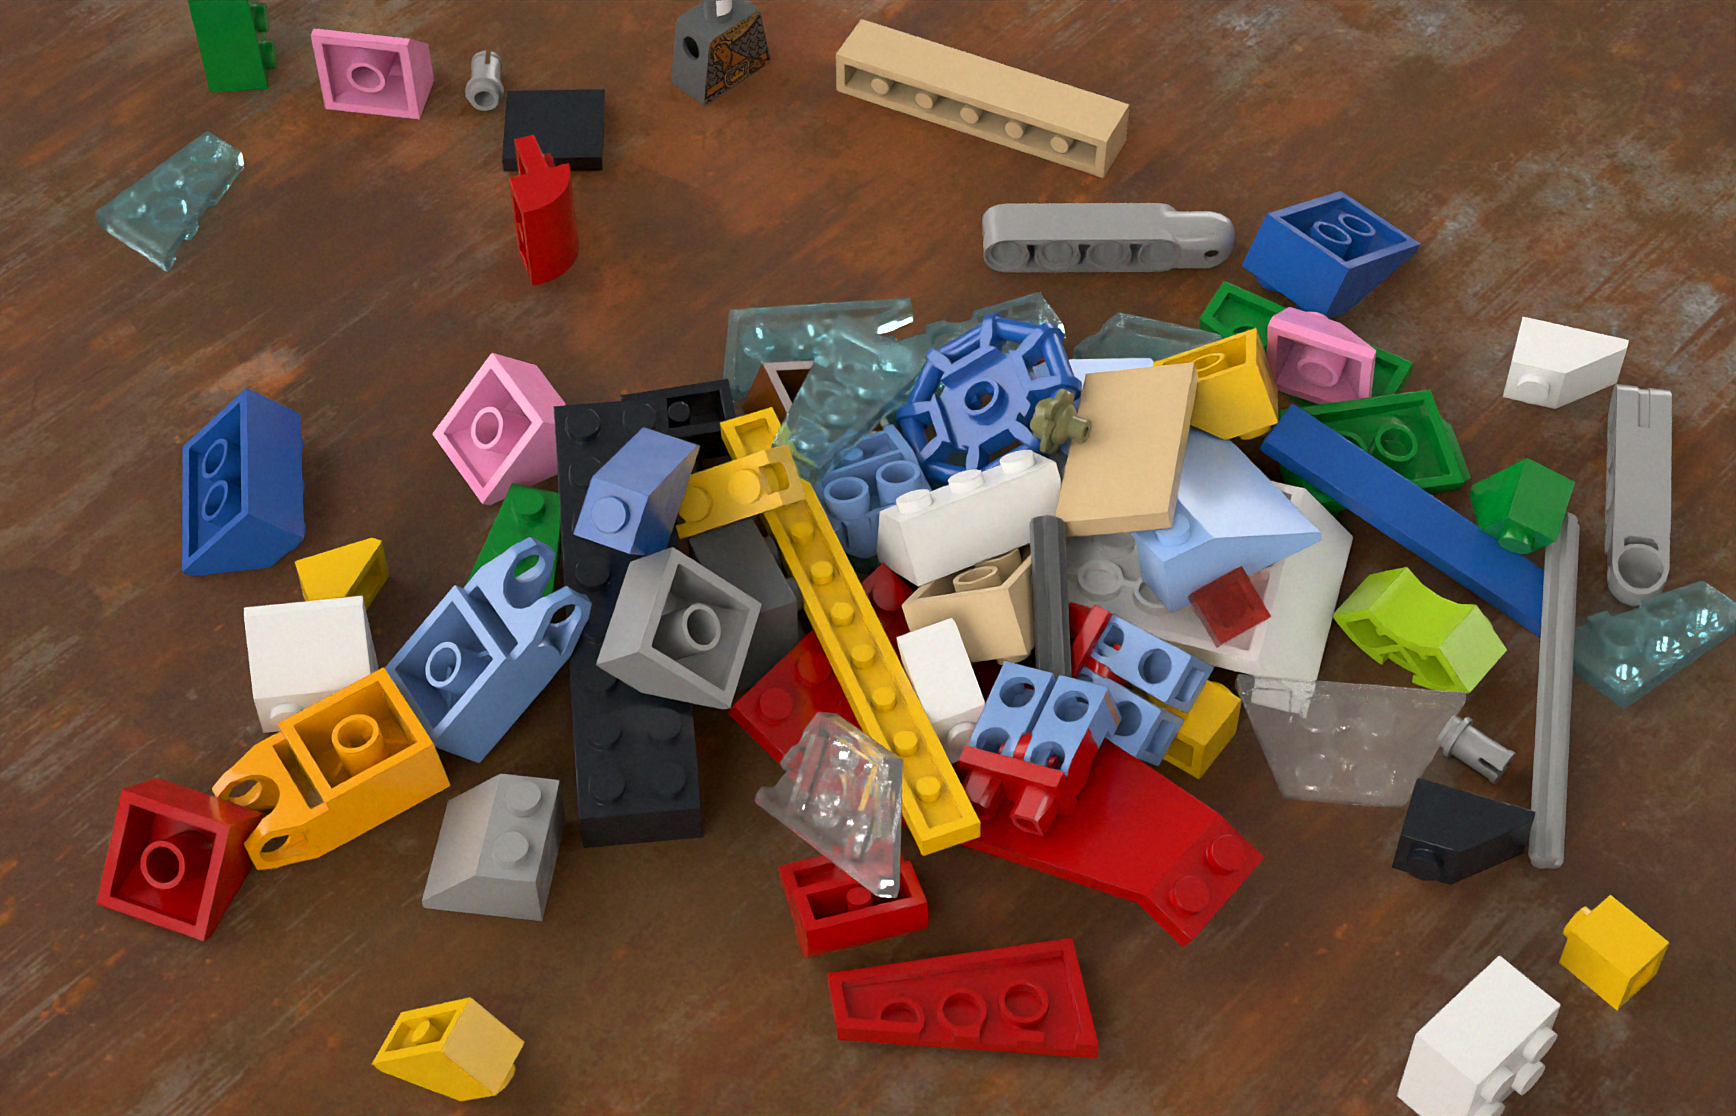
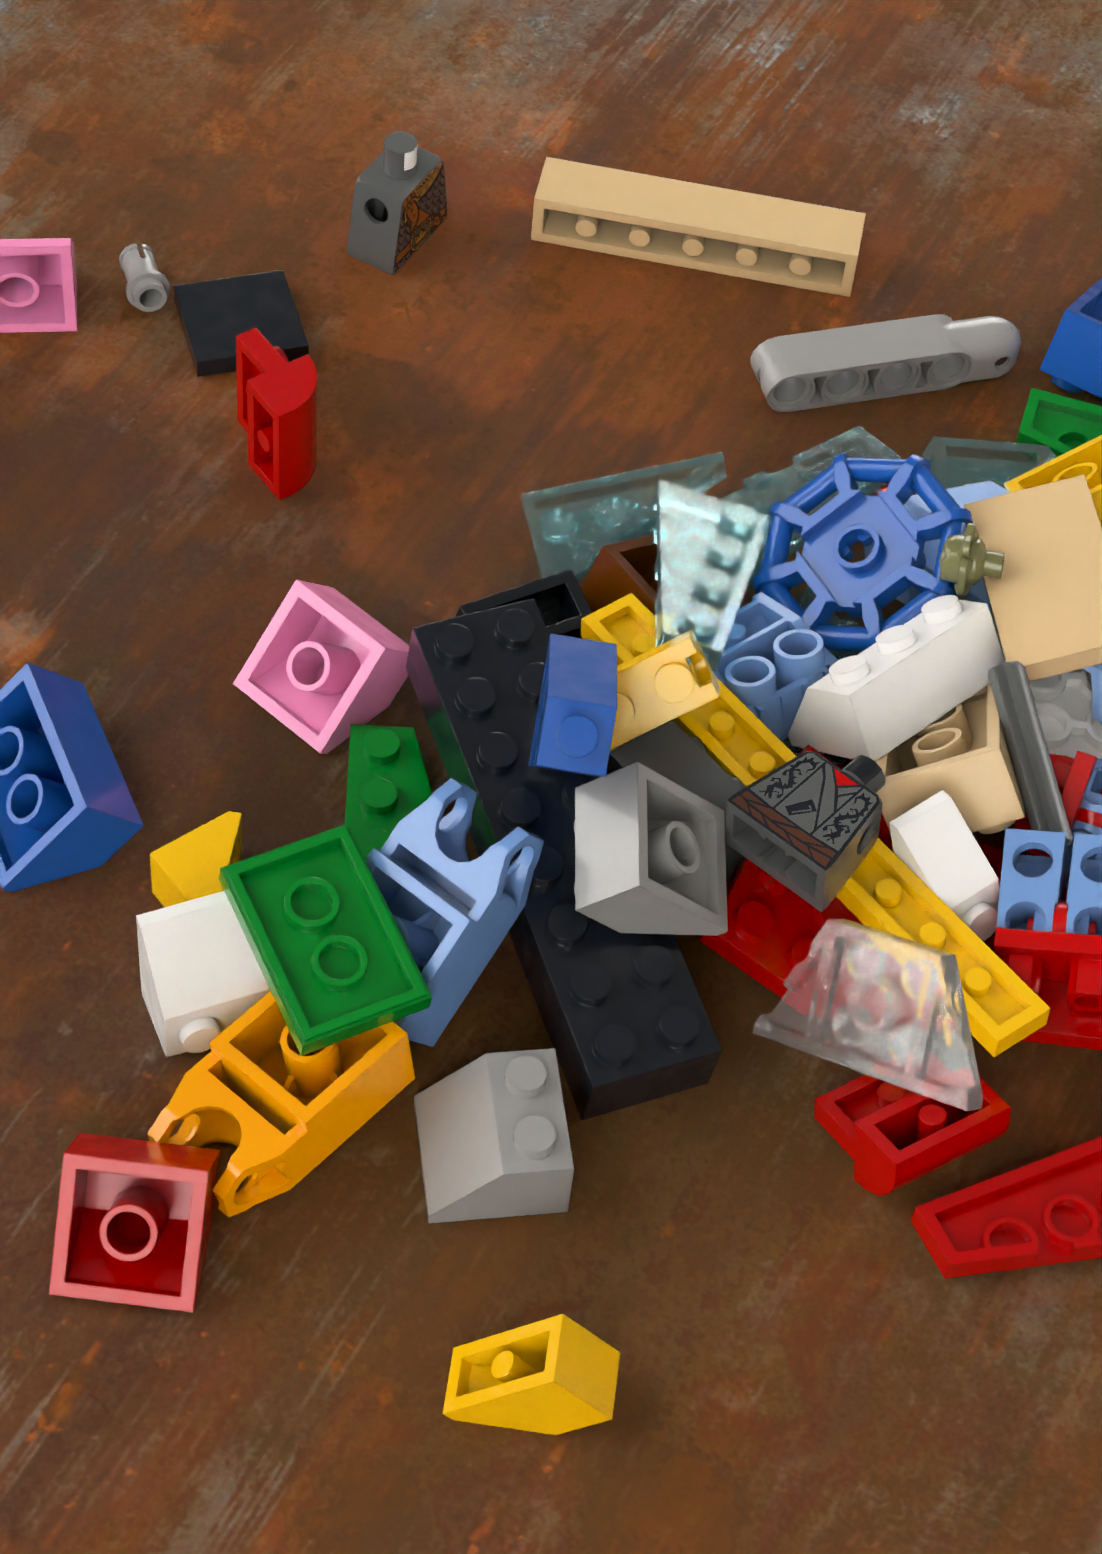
camera: 20 degrees left, 0 degrees up
none -> green tile [219,823,432,1056]
none -> dark grey torso [725,751,886,912]

